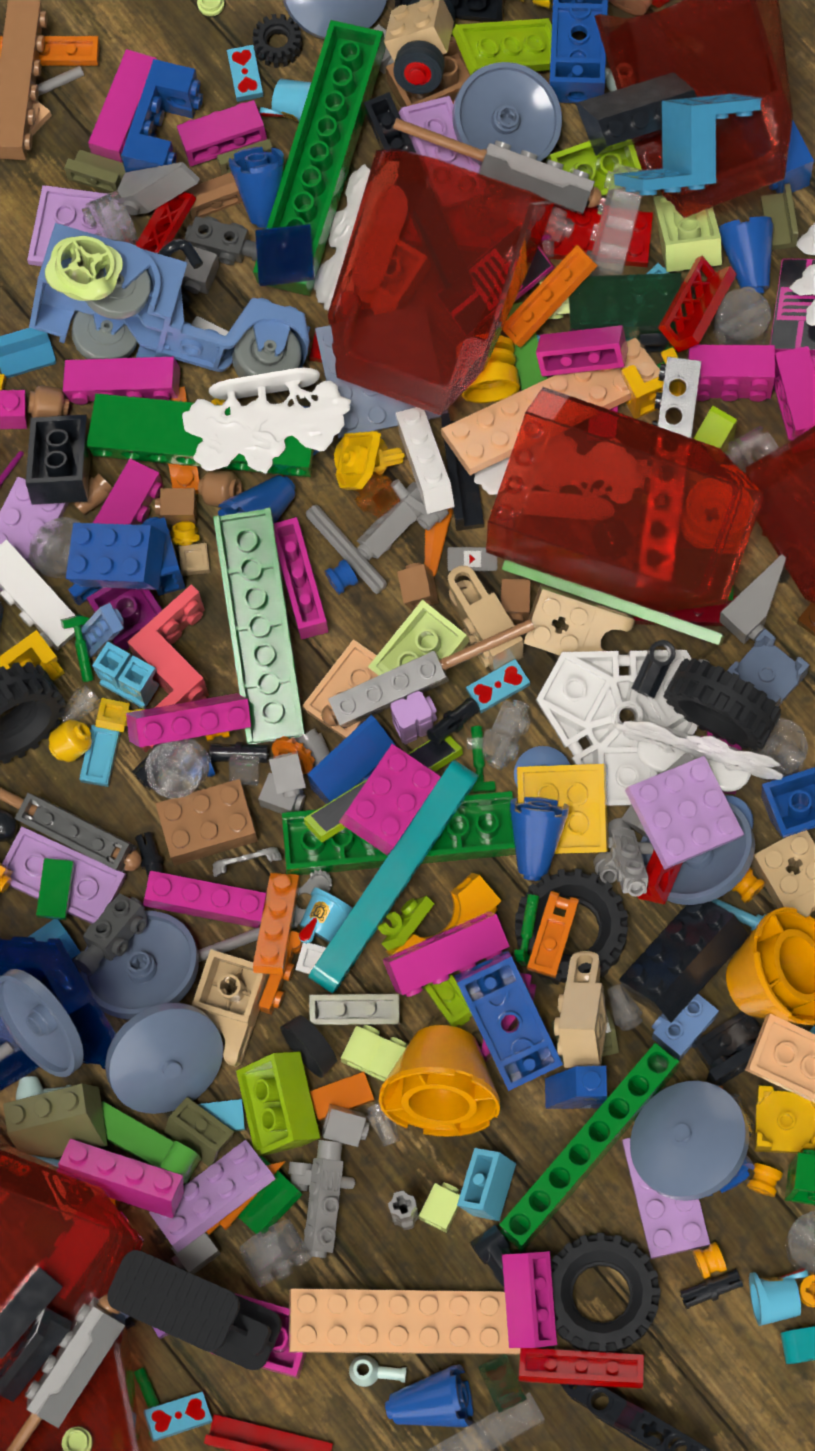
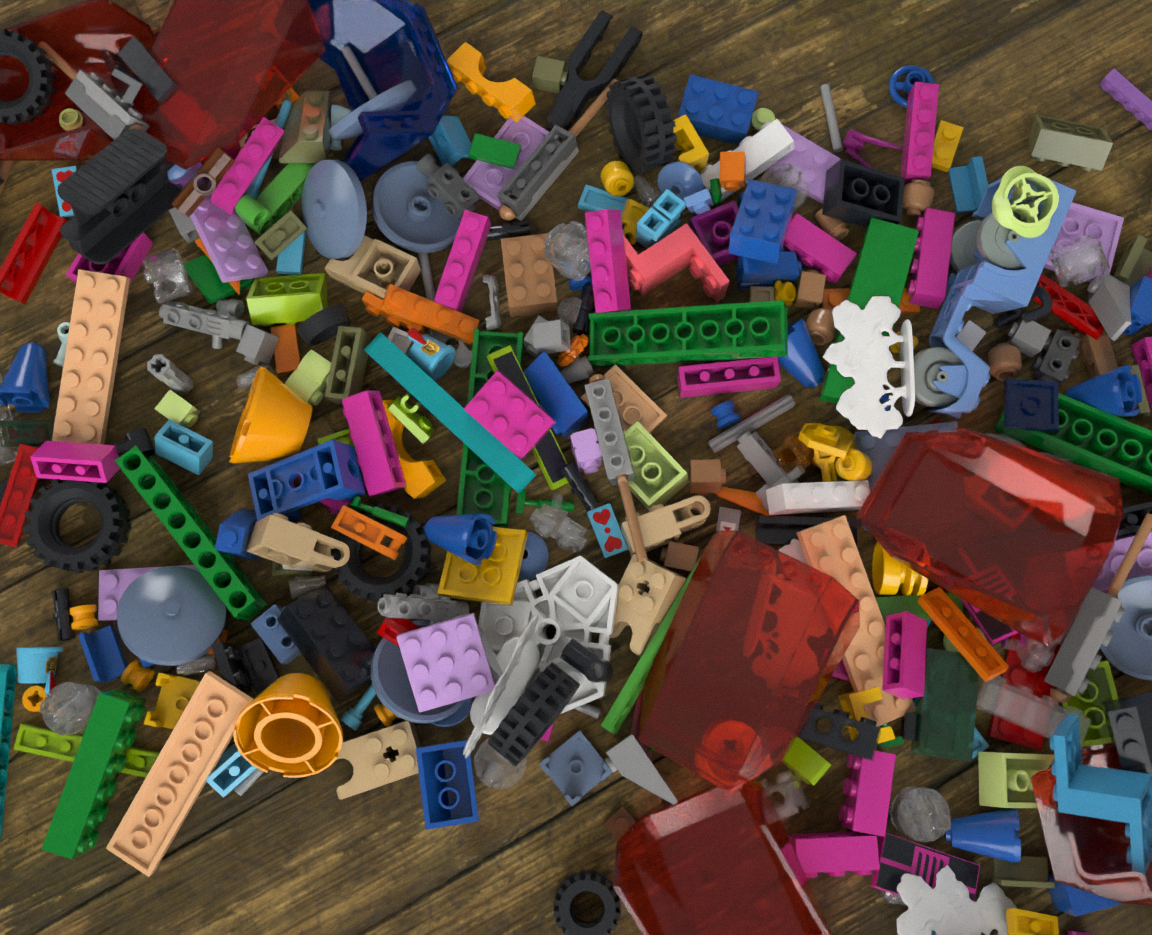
camera: 95 degrees right, 5 degrees up
red fence [658,256,737,352] -> none
none -> blue panel [78,625,128,683]
none -> reddish brown piece [171,146,236,217]
none -> medium blue dish [658,162,704,206]
none -> orange brick [719,151,746,191]
none -> yellow head [835,448,872,481]
none -> medium nougat head [987,343,1022,381]

